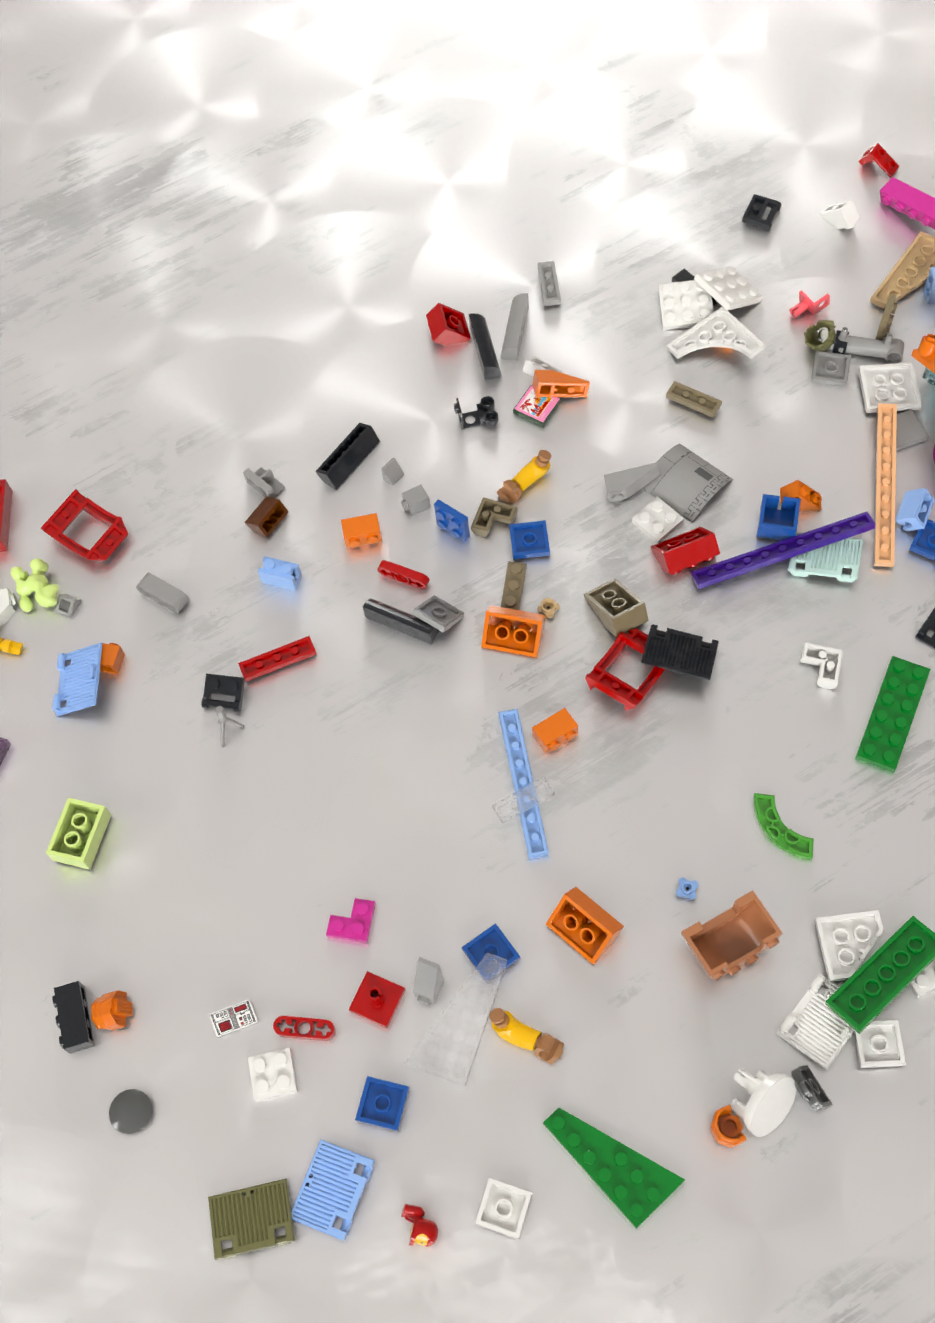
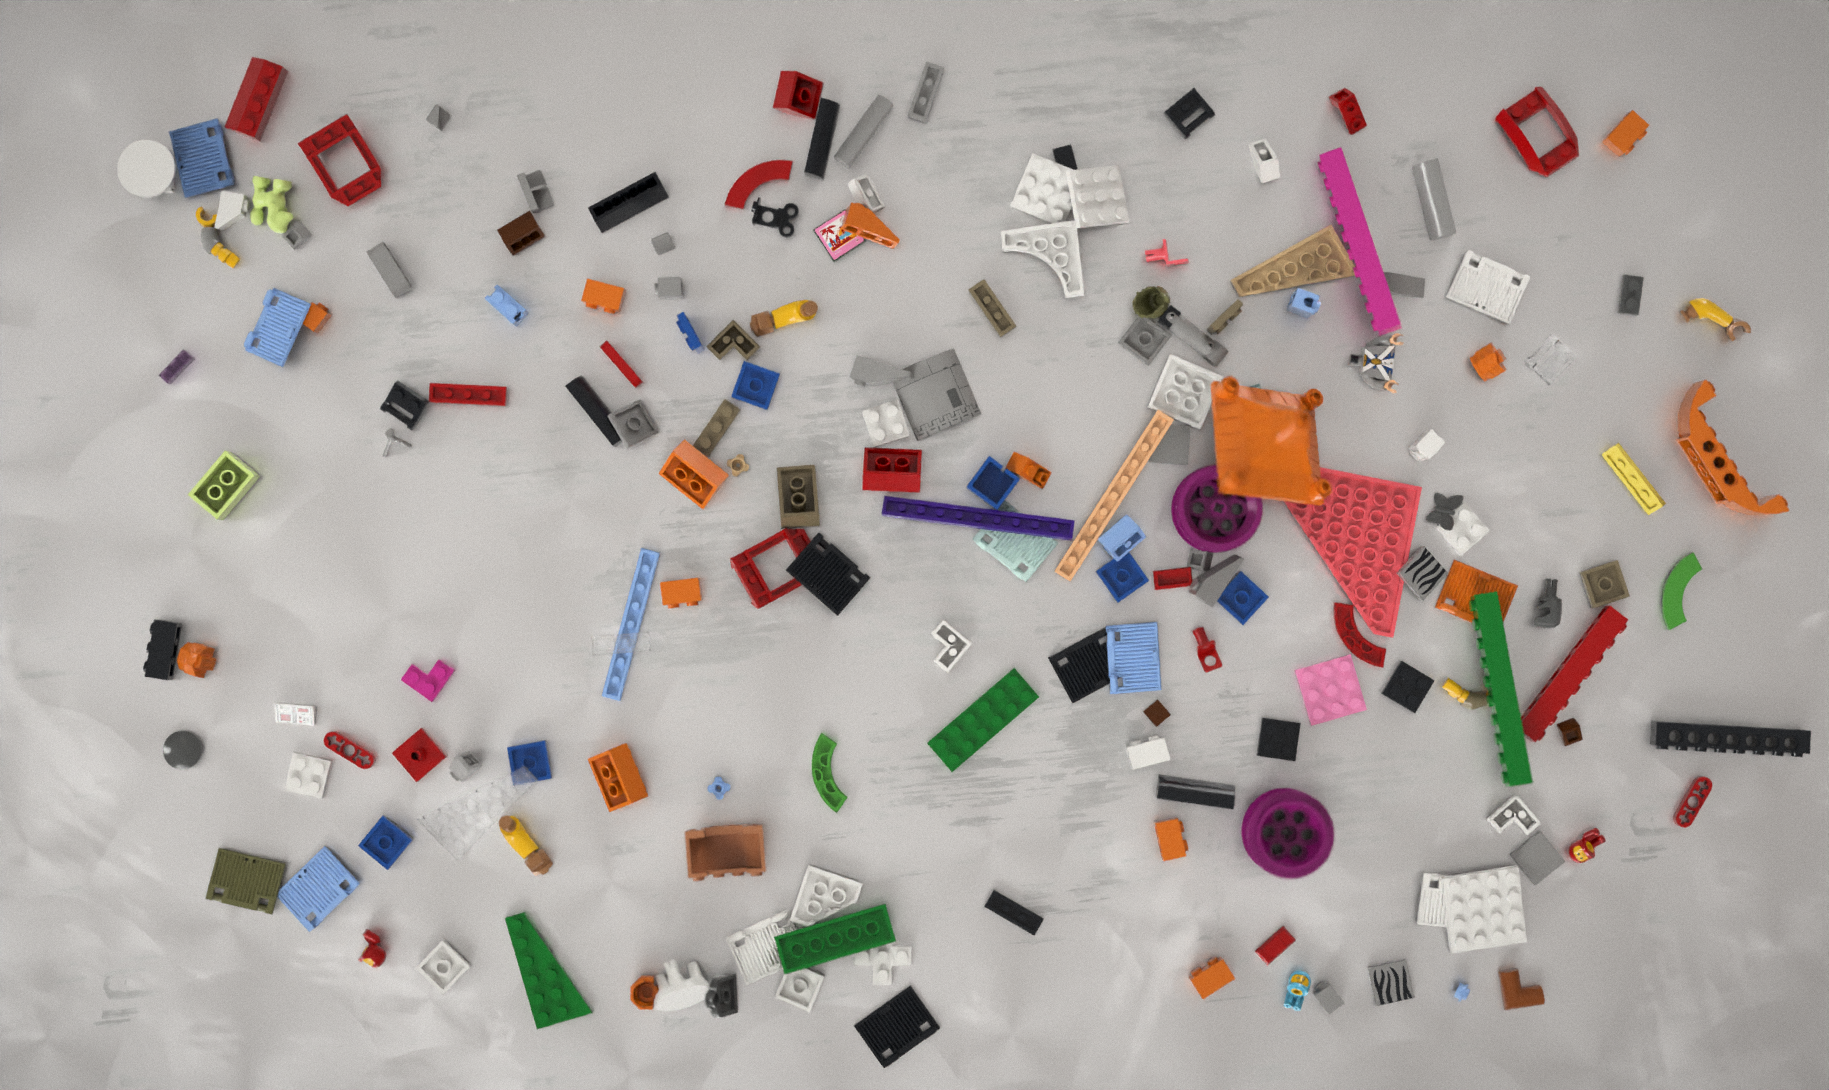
camera: 20 degrees right, 25 degrees up
none -> light grey slope [426,104,451,131]
none -> red tile [725,160,793,210]

